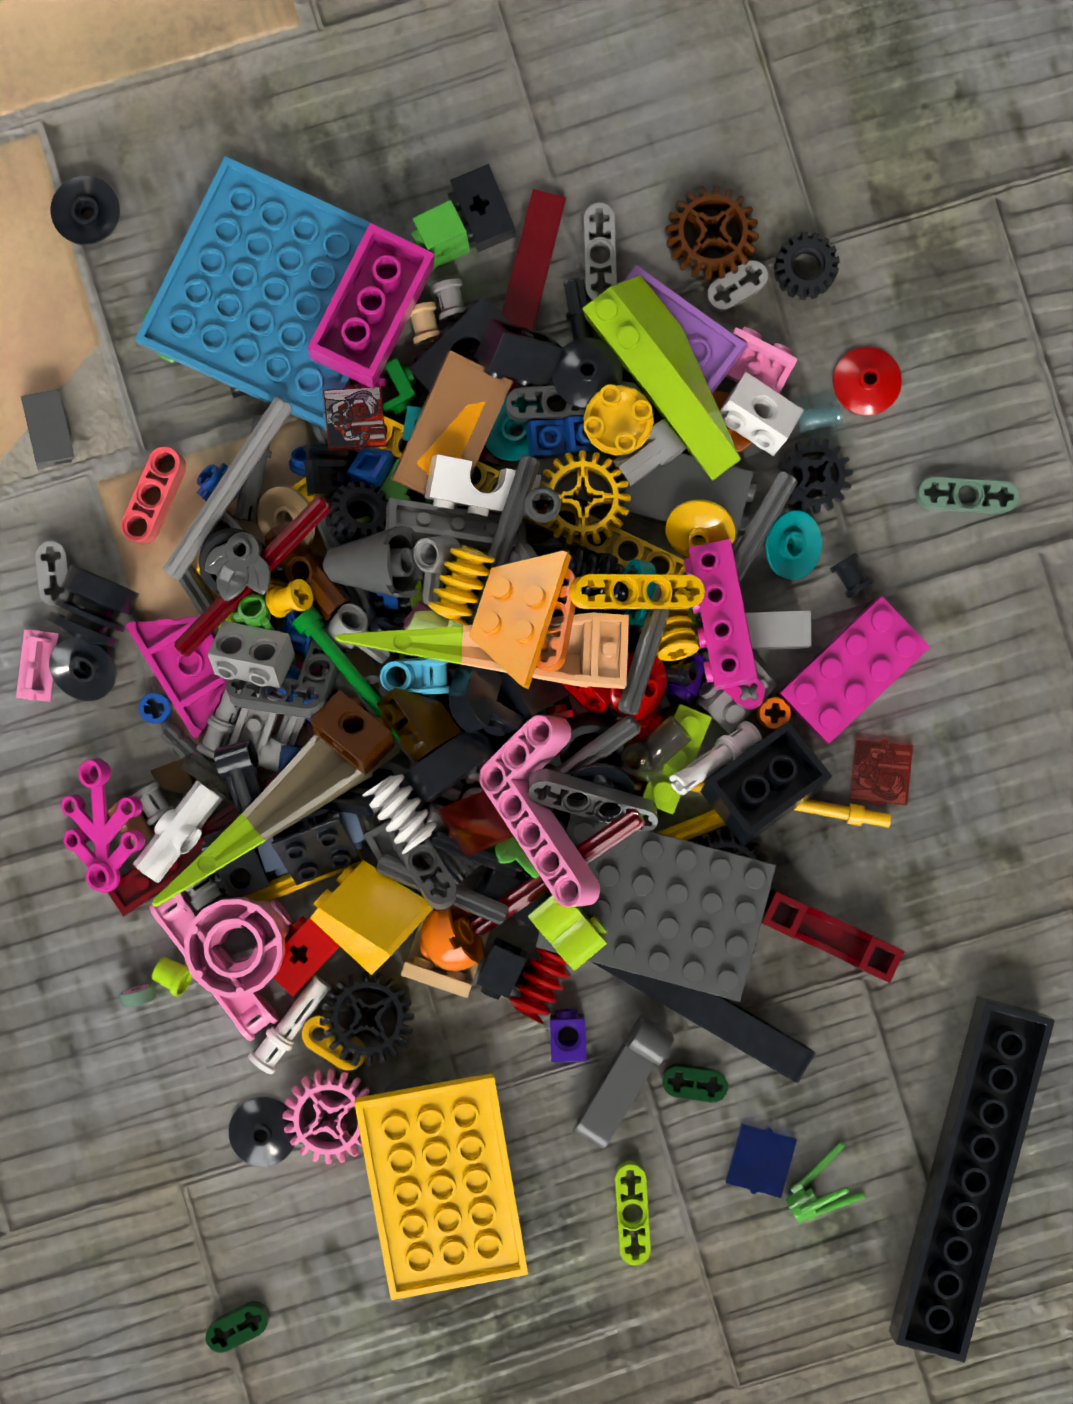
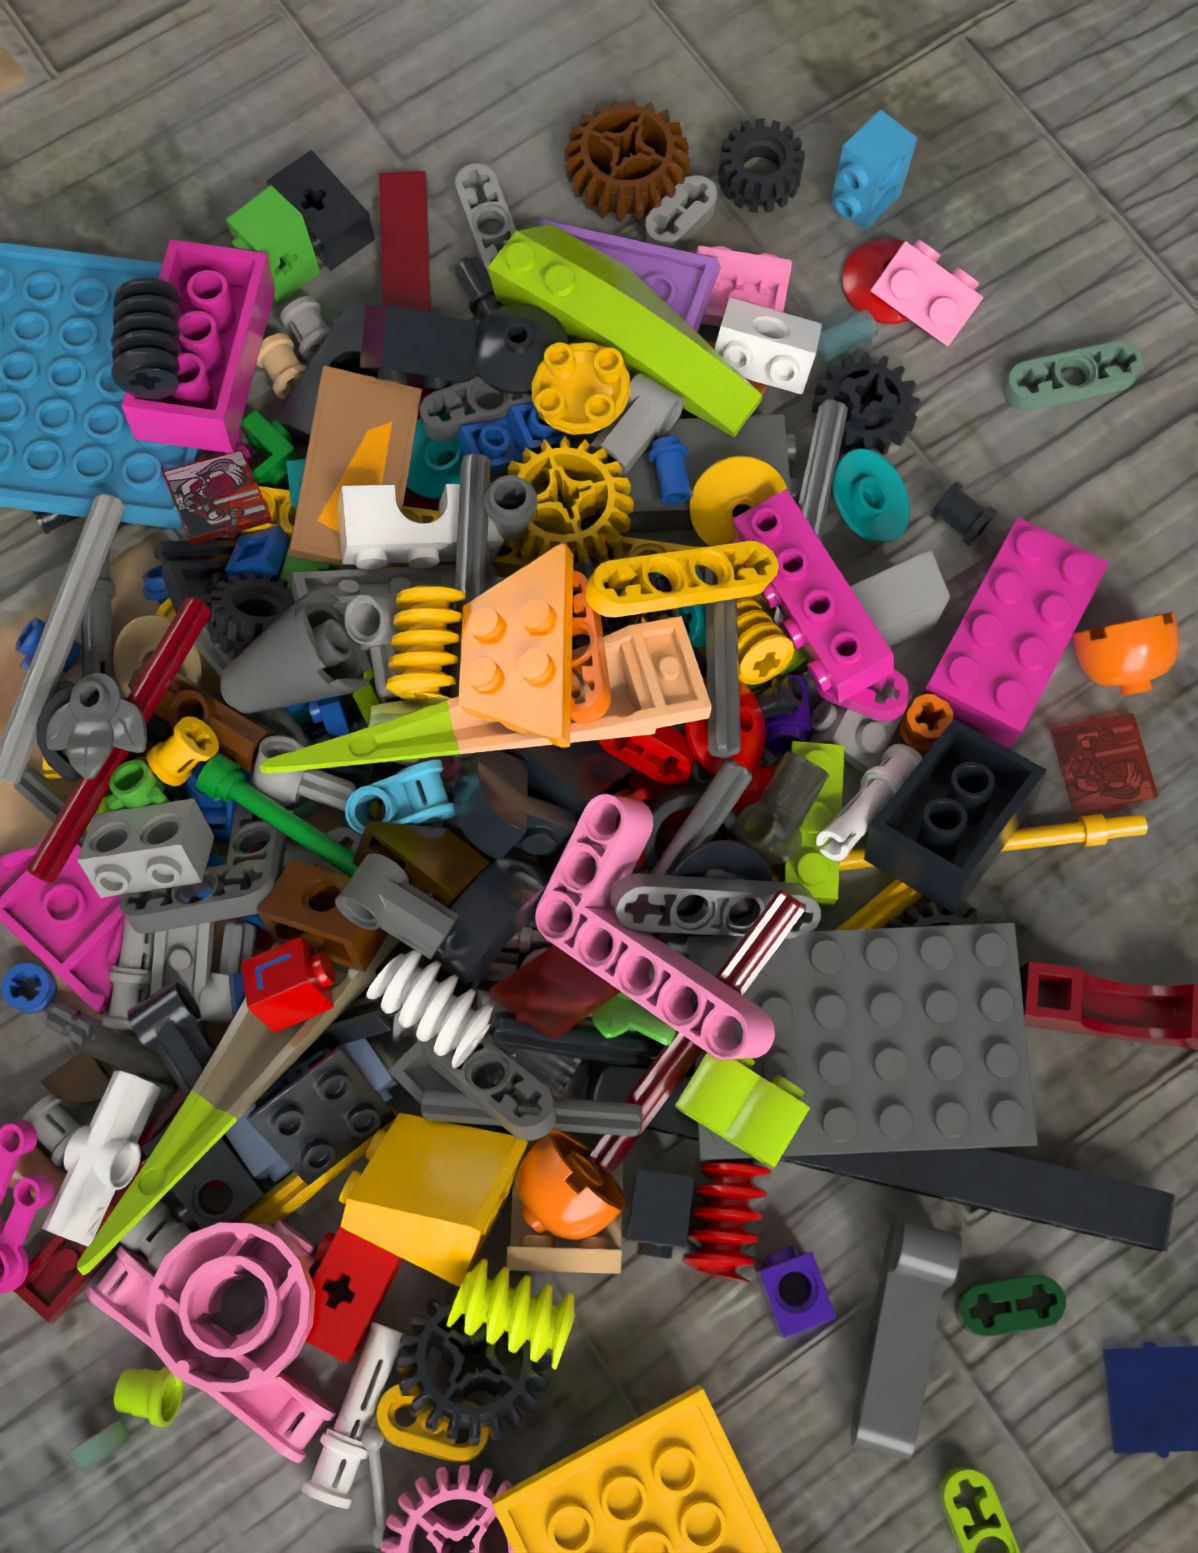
camera: 20 degrees left, 15 degrees down
none -> black piece [111,277,181,400]
none -> red brick [241,936,336,1033]
none -> dark grey piece [335,853,459,960]
none -> light grey hinge [361,1427,394,1548]
none -> neon yellow piece [447,1258,576,1370]
none -> blue pin [649,436,693,505]
none -> dark azure brick [830,110,917,230]
none -> bright pink bracket [870,239,984,346]
none -> orange cylinder [1072,611,1180,696]

